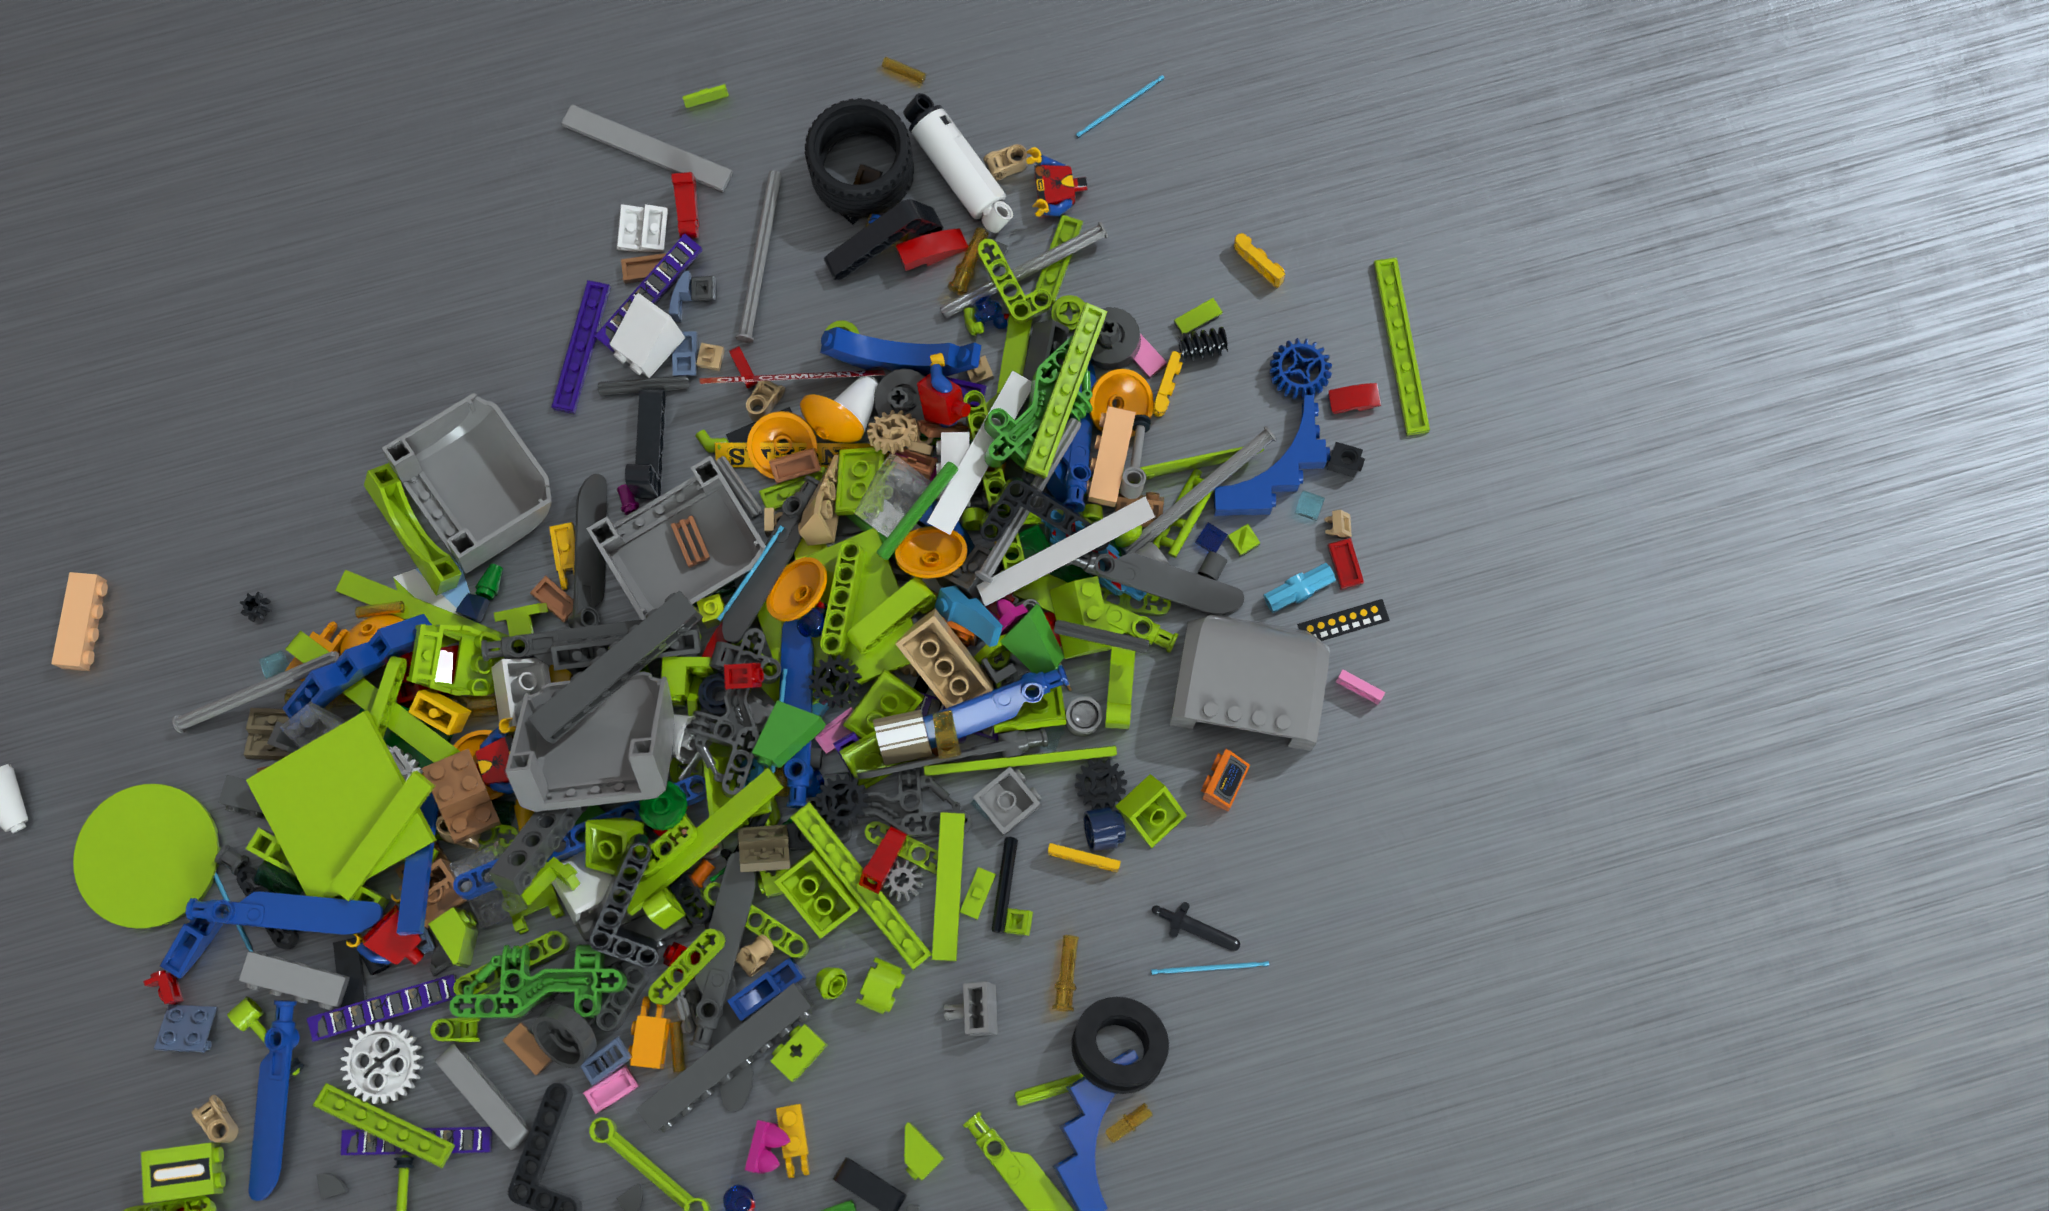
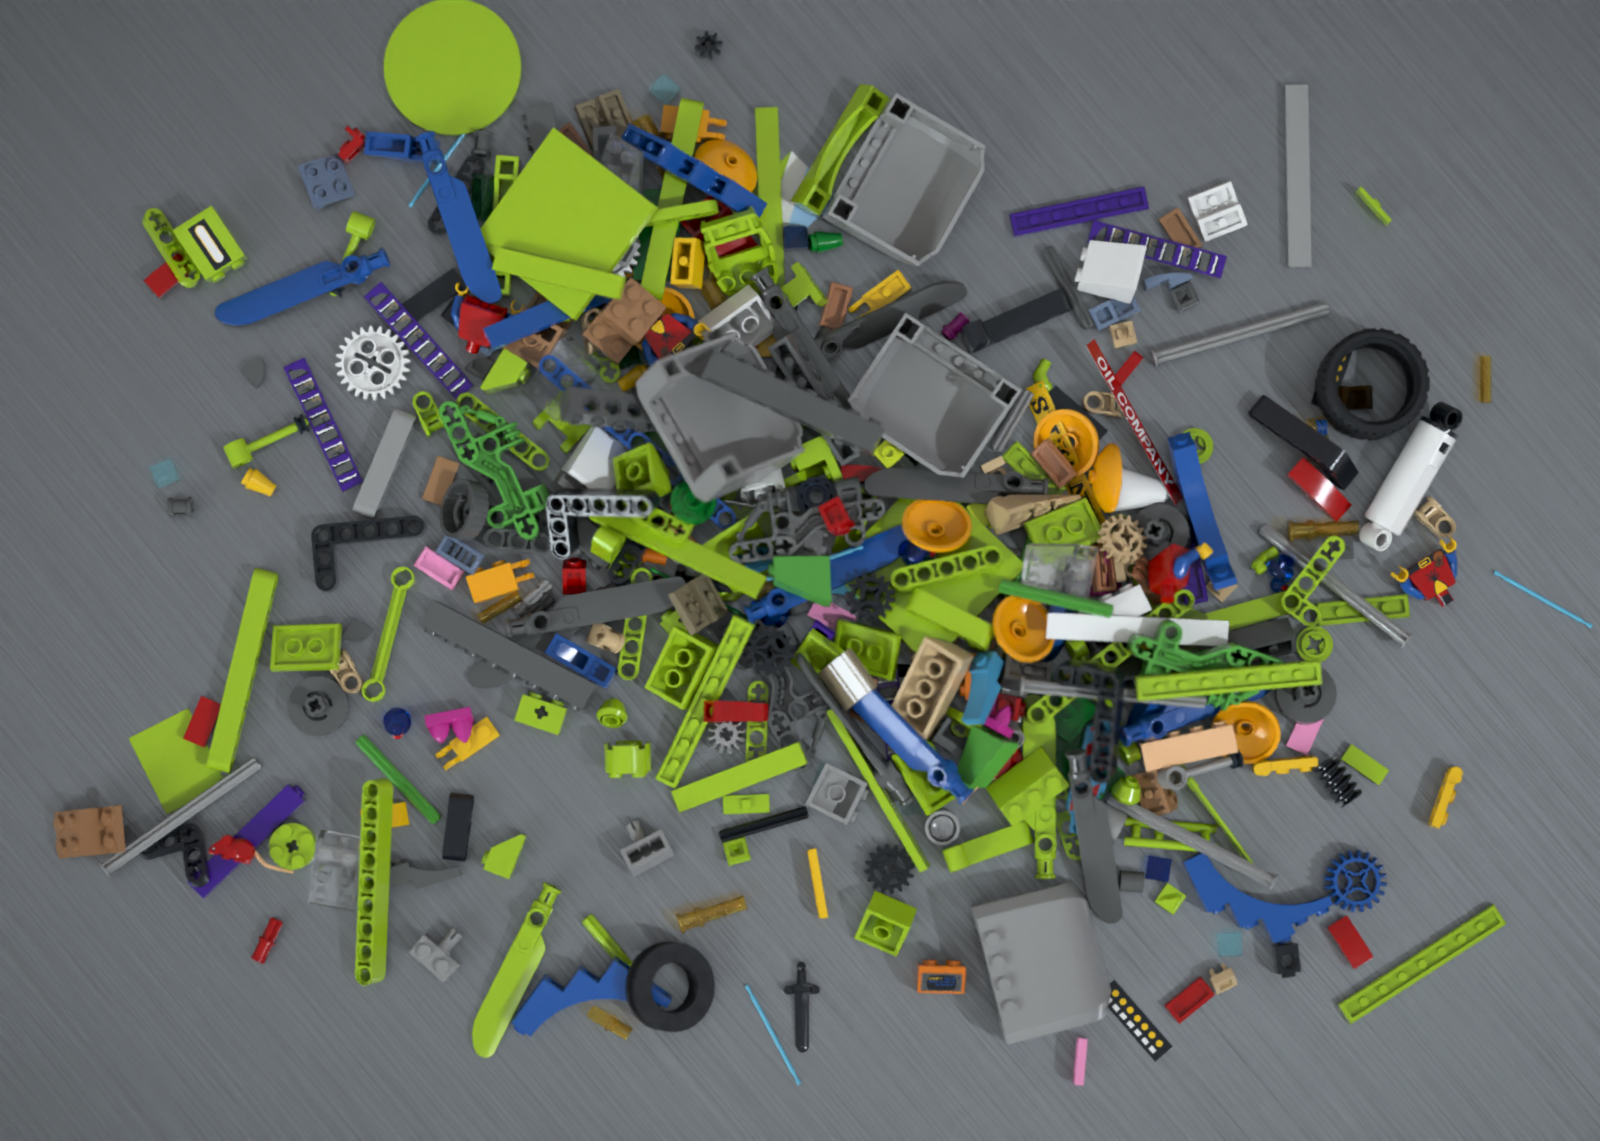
camera: 60 degrees right, 10 degrees up
light grey axle [172,651,339,733] -> none
tan piece [192,1095,238,1143] -> none
light grey wedge [239,951,350,1010] -> none
lime tile [313,1083,455,1169] -> none
clear yellow piece [355,601,405,618] -> none
lime bracket [520,857,580,905] -> none
lime beam [648,928,725,1005] -> none
red leg [671,172,699,239] -> none
nougat tile [671,515,711,568] -> none
medium azure piece [717,525,784,622] -> none
clear yellow leg [932,710,961,759] -> none
white sticker [976,497,1155,606] -> none
dark grey axle [1054,620,1149,653] -> none
dark blue piece [1083,807,1126,853] -> none
medium azure piece [1263,563,1336,613] -> none

